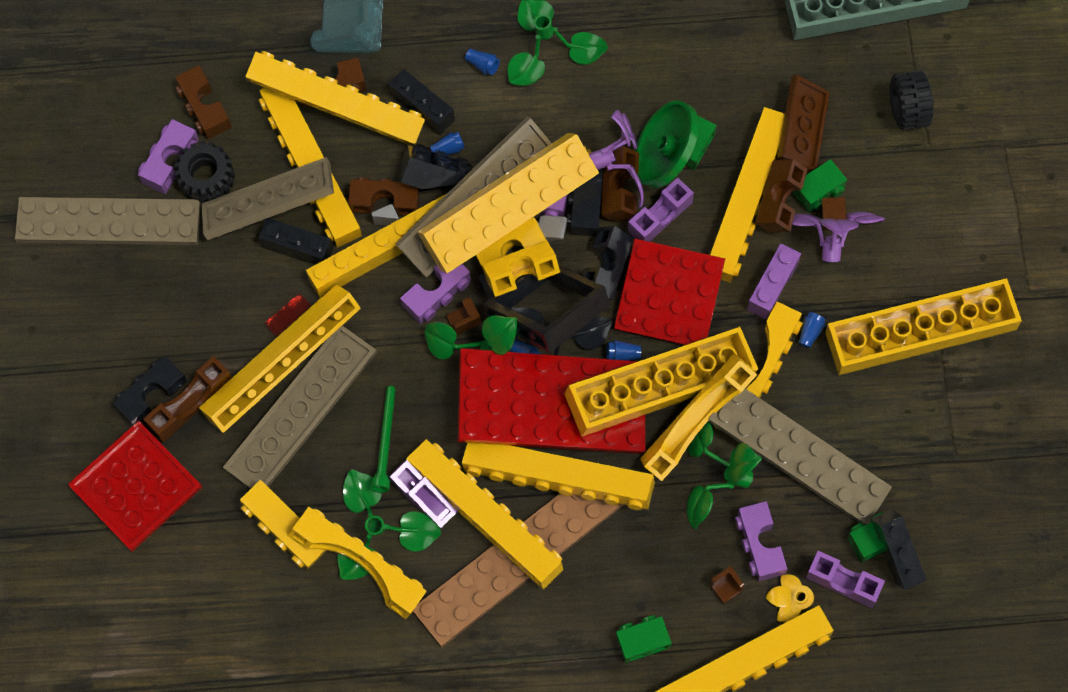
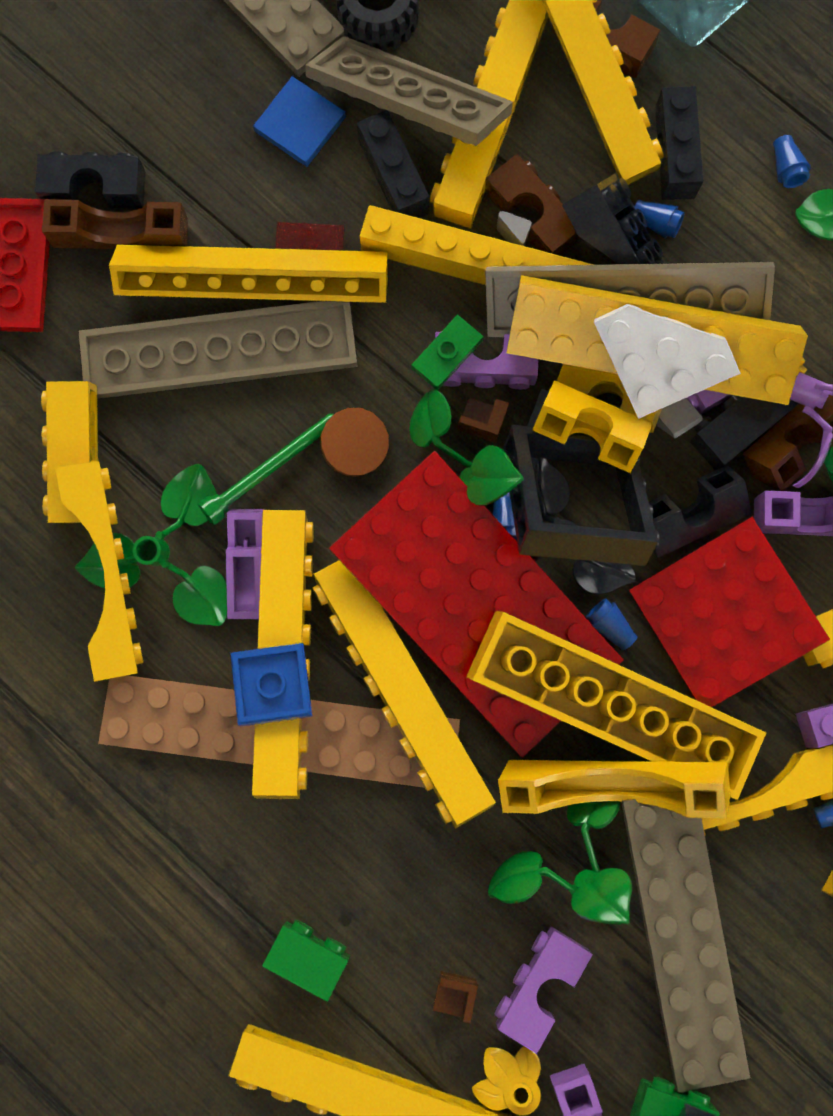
camera: 45 degrees right, 10 degrees up
none -> blue tile [230,643,313,727]
none -> blue tile [253,76,346,167]
none -> dark orange tile [320,408,389,477]
none -> green plate [411,314,484,390]
none -> white plate [594,304,740,419]

